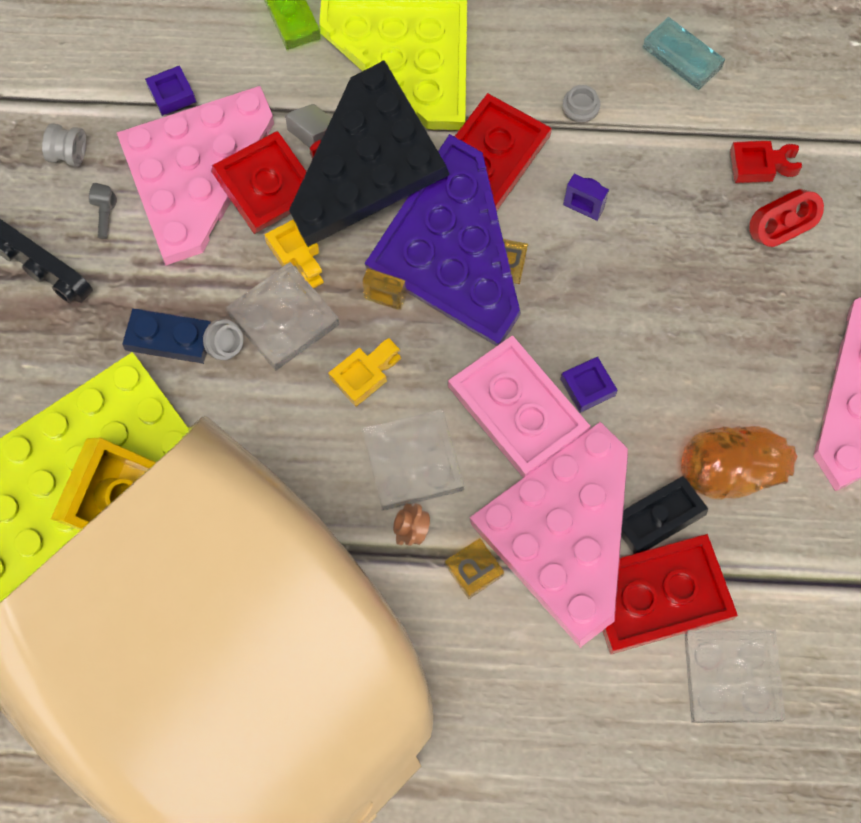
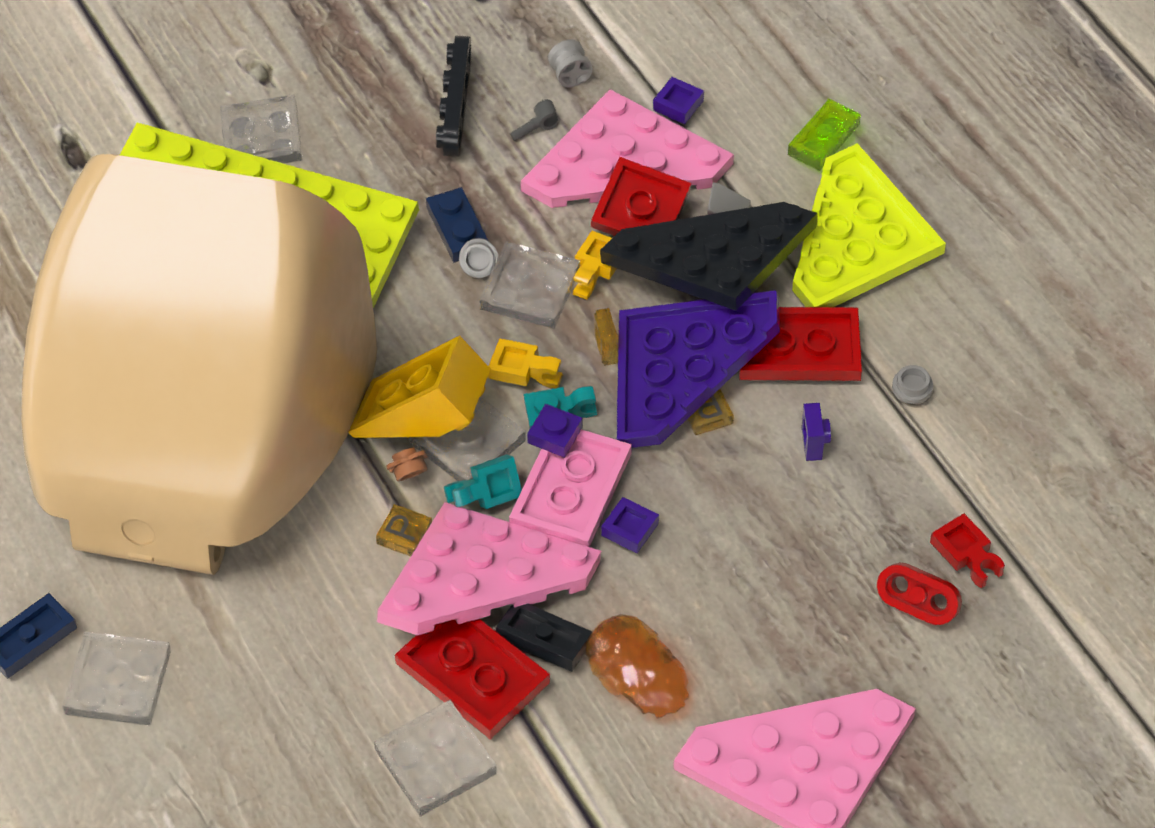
camera: 60 degrees right, 15 degrees down
clear light blue plate [642,17,725,90] -> none
none -> yellow slope [348,335,491,438]
none -> teal plate [443,454,522,509]
none -> teal plate [523,386,597,428]
none -> dark purple plate [527,403,583,458]

